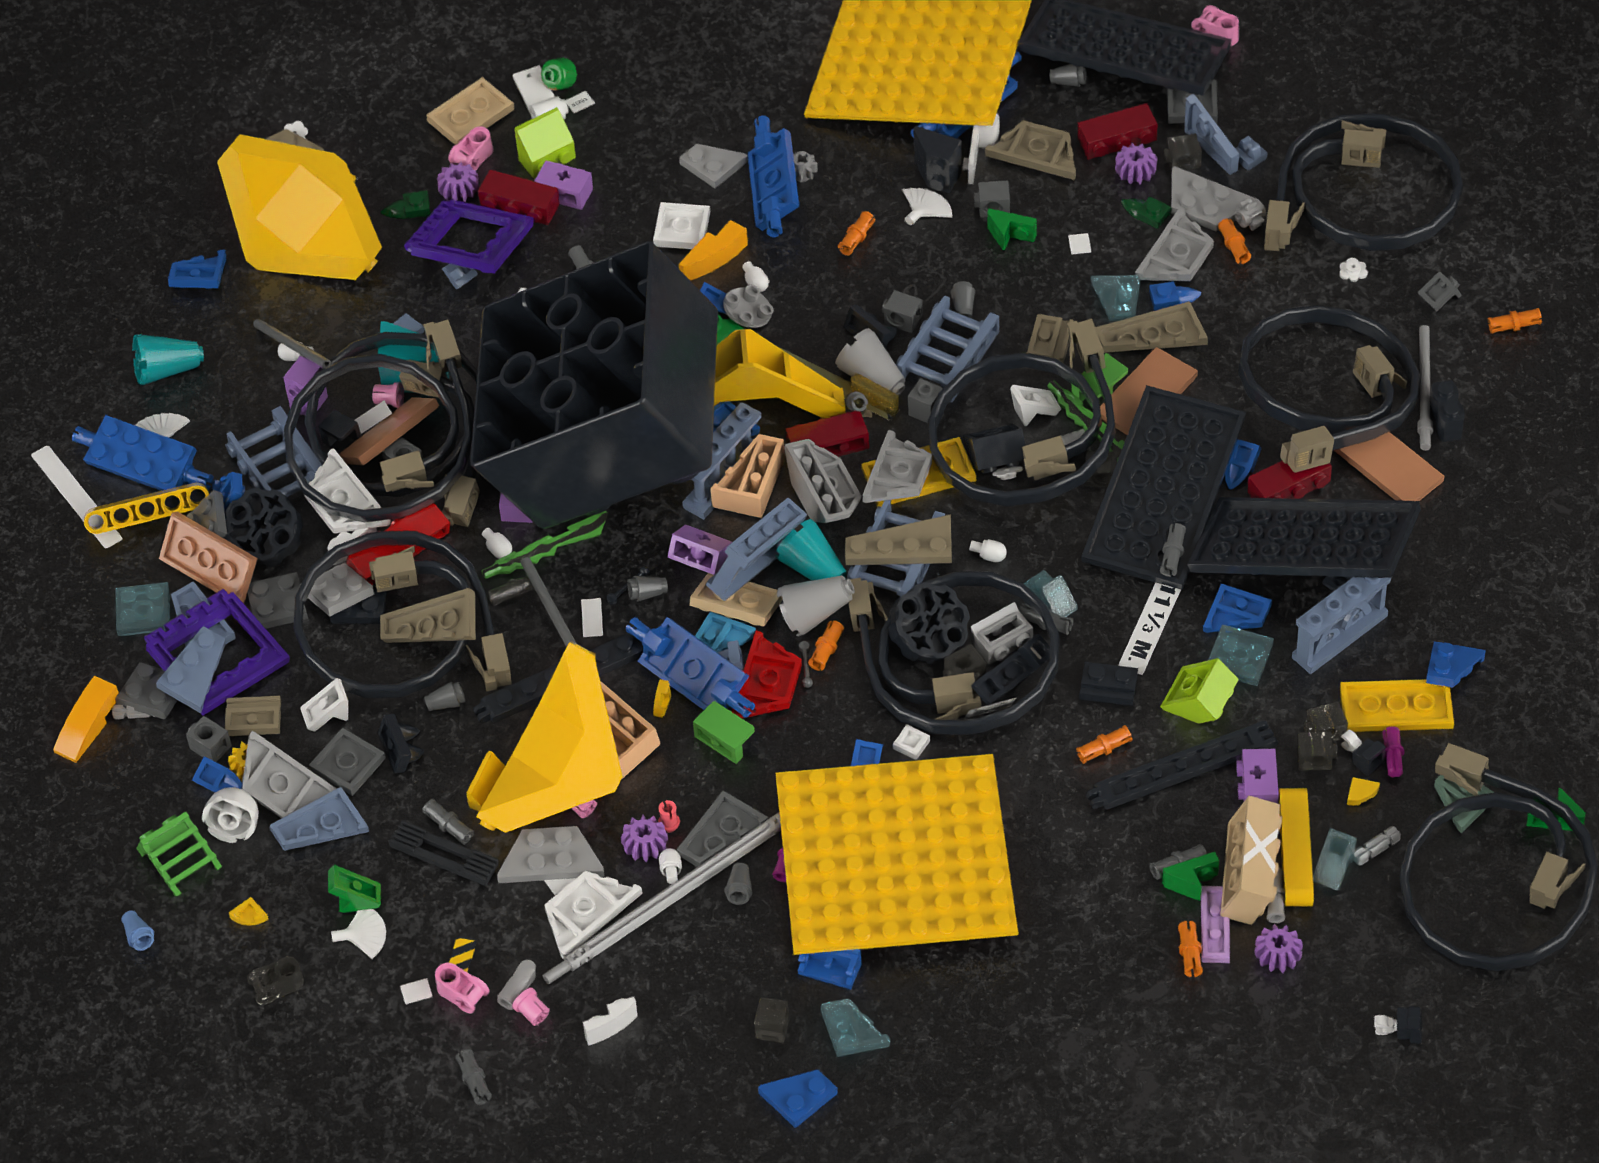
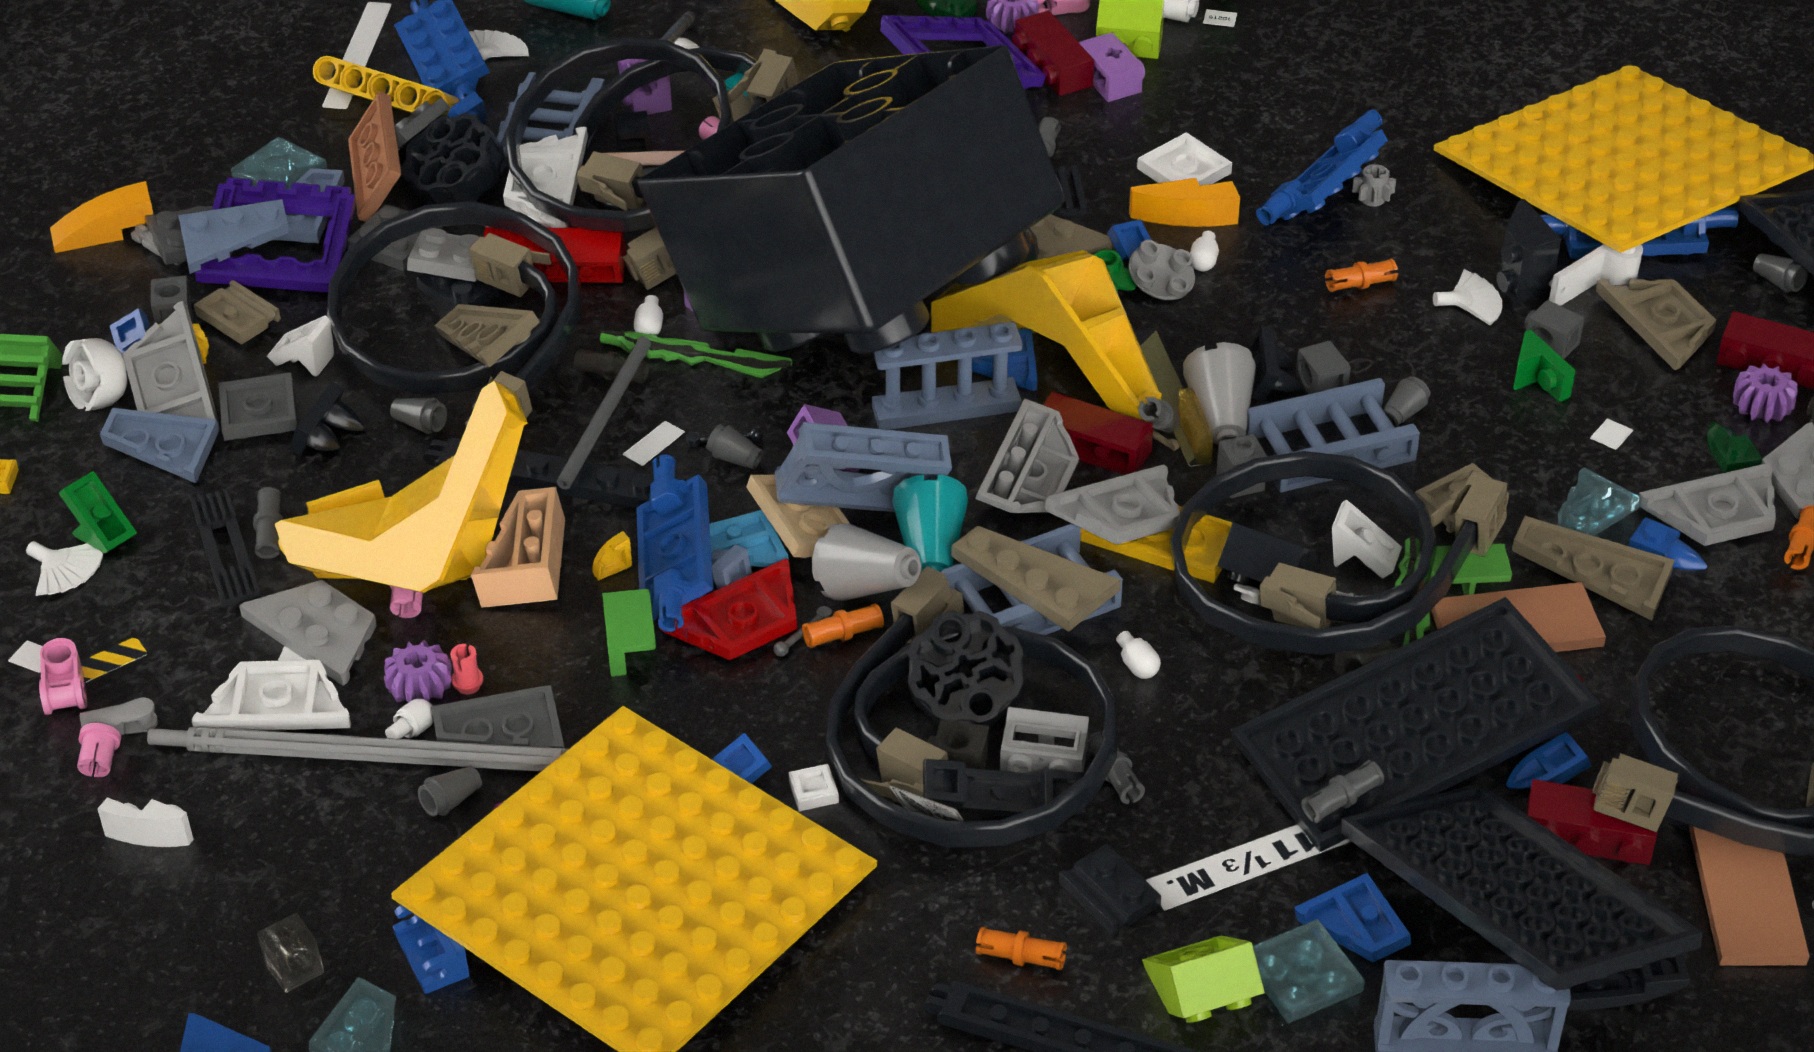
camera: 40 degrees right, 10 degrees down
white sticker [355,401,392,434] -> none
light grey wing [679,144,748,188] -> none
light nougat wedge [710,434,785,518] -> none
clear light blue slope [1024,570,1078,617] -> none

